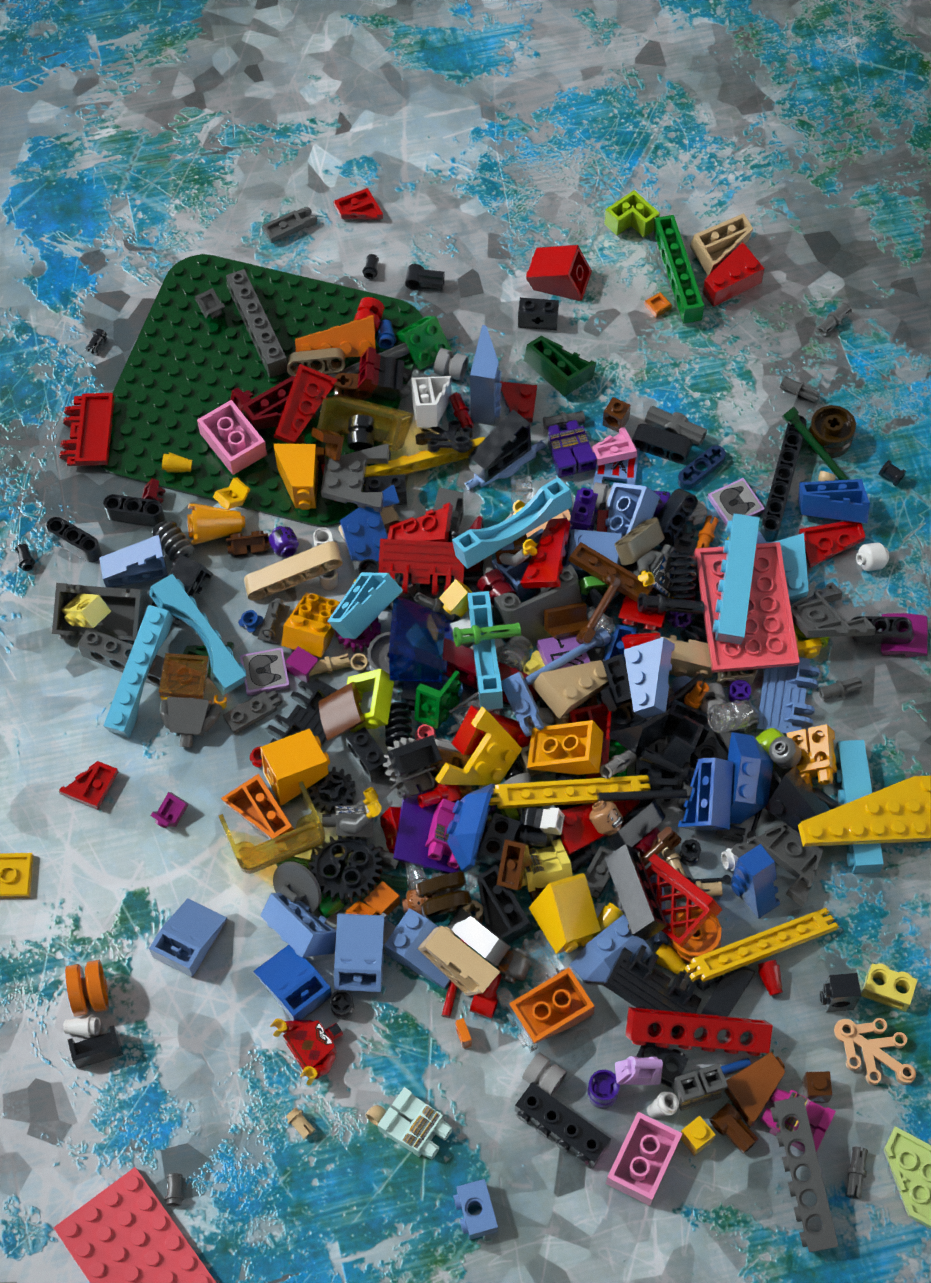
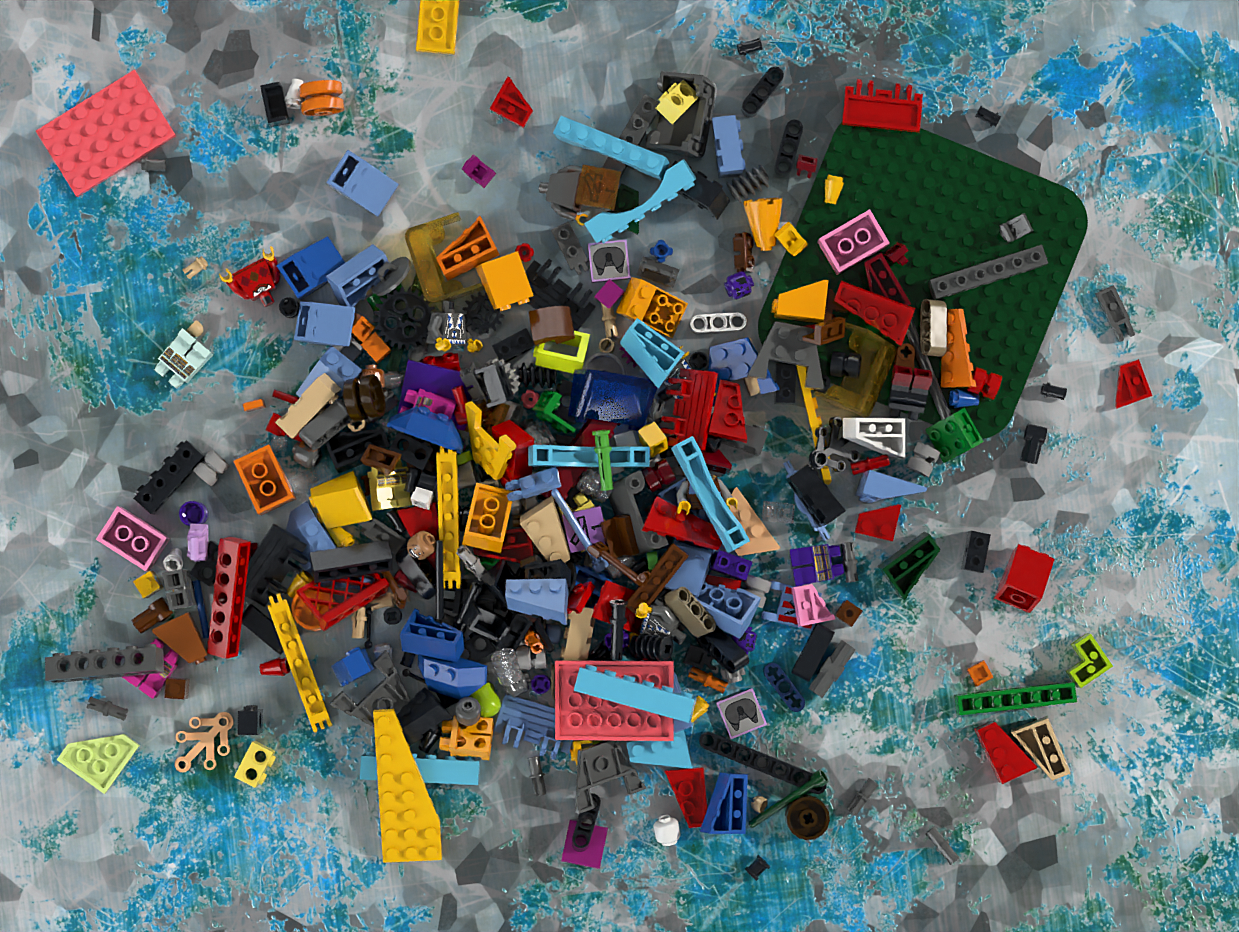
camera: 90 degrees right, 25 degrees up
tan beam [244,541,343,601] -> none
medium blue brick [453,1179,498,1240] -> none

